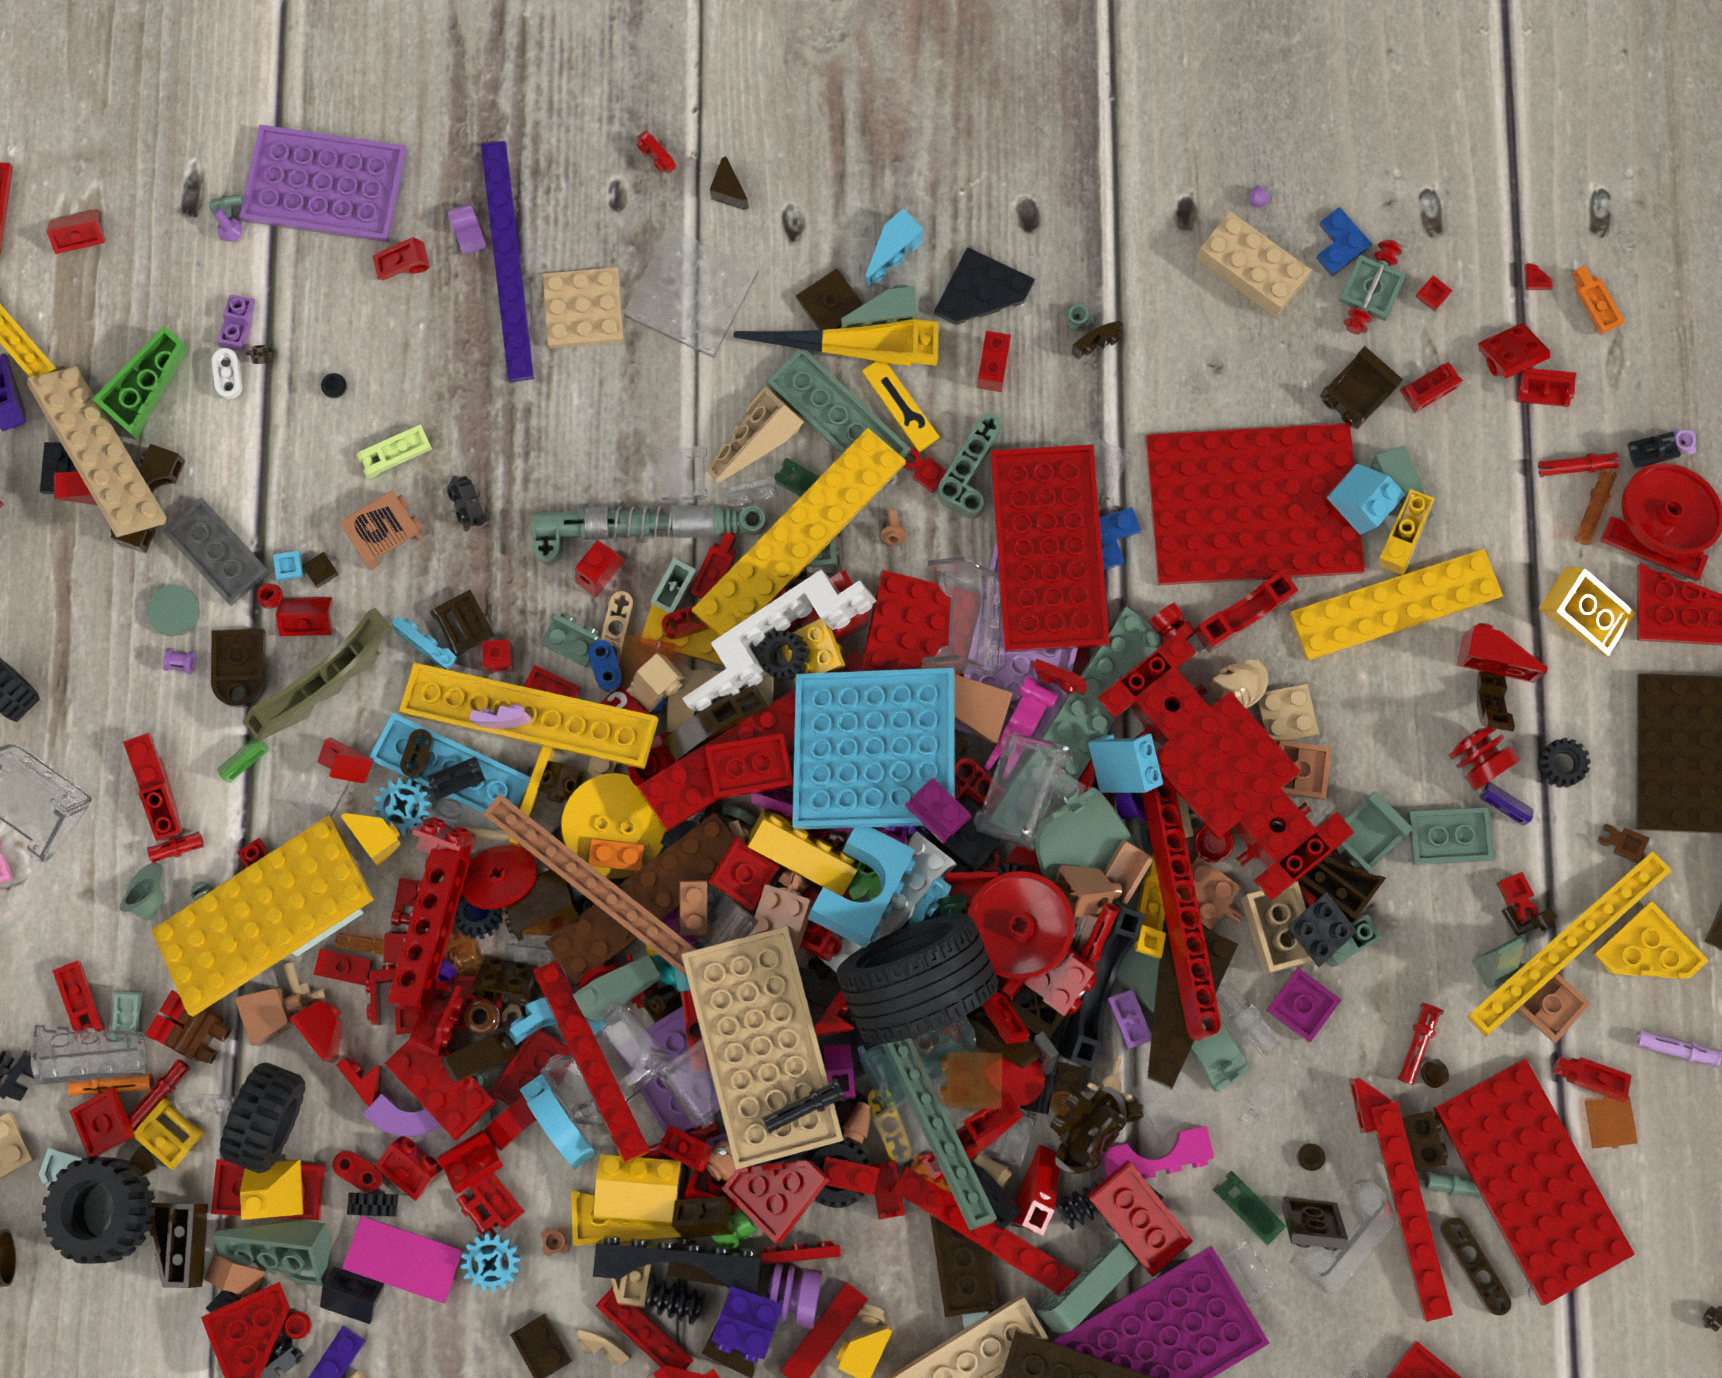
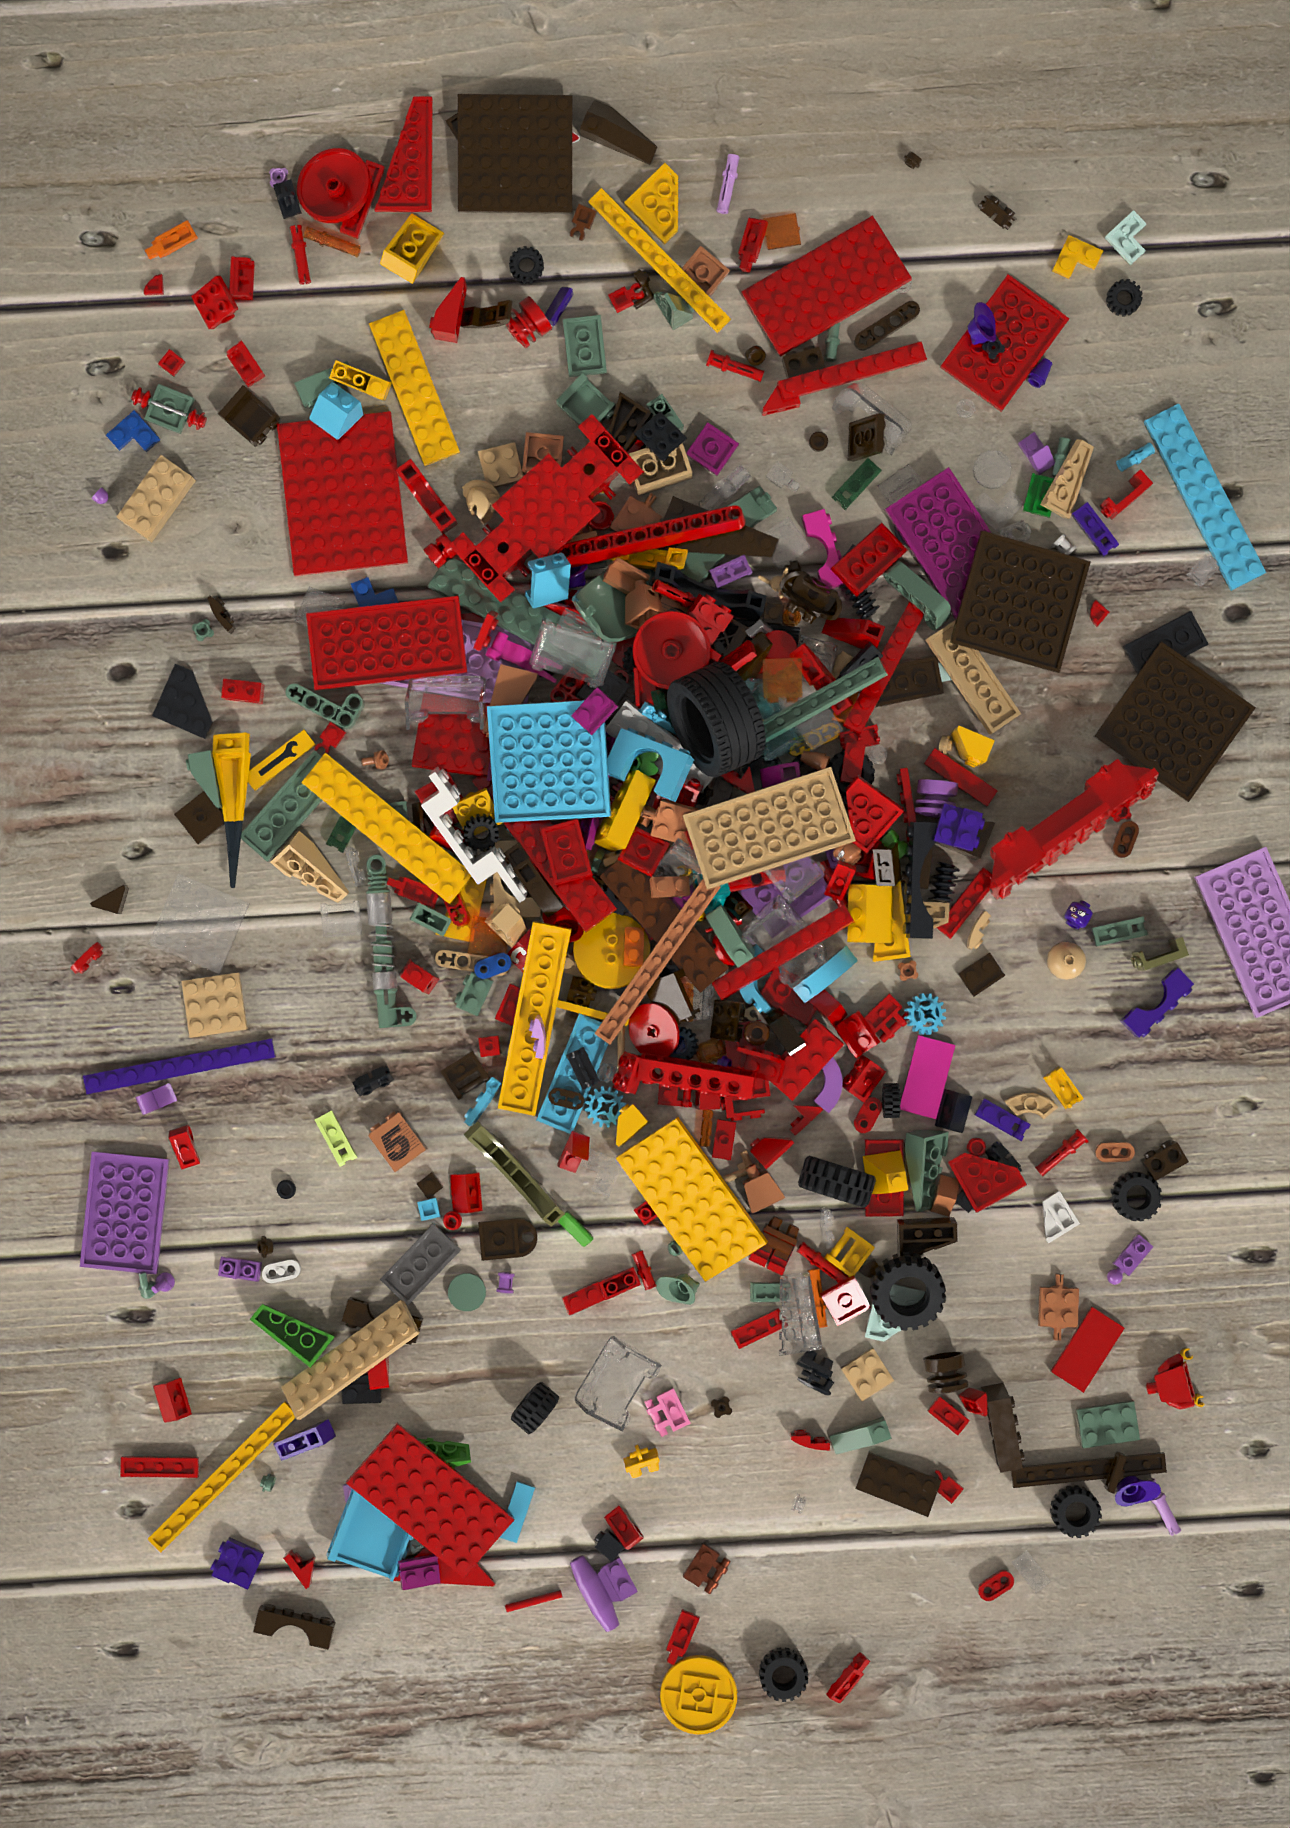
camera: 95 degrees left, 10 degrees up
black pin [762,1077,846,1133] -> none
medium azure slope [865,209,924,287] -> none

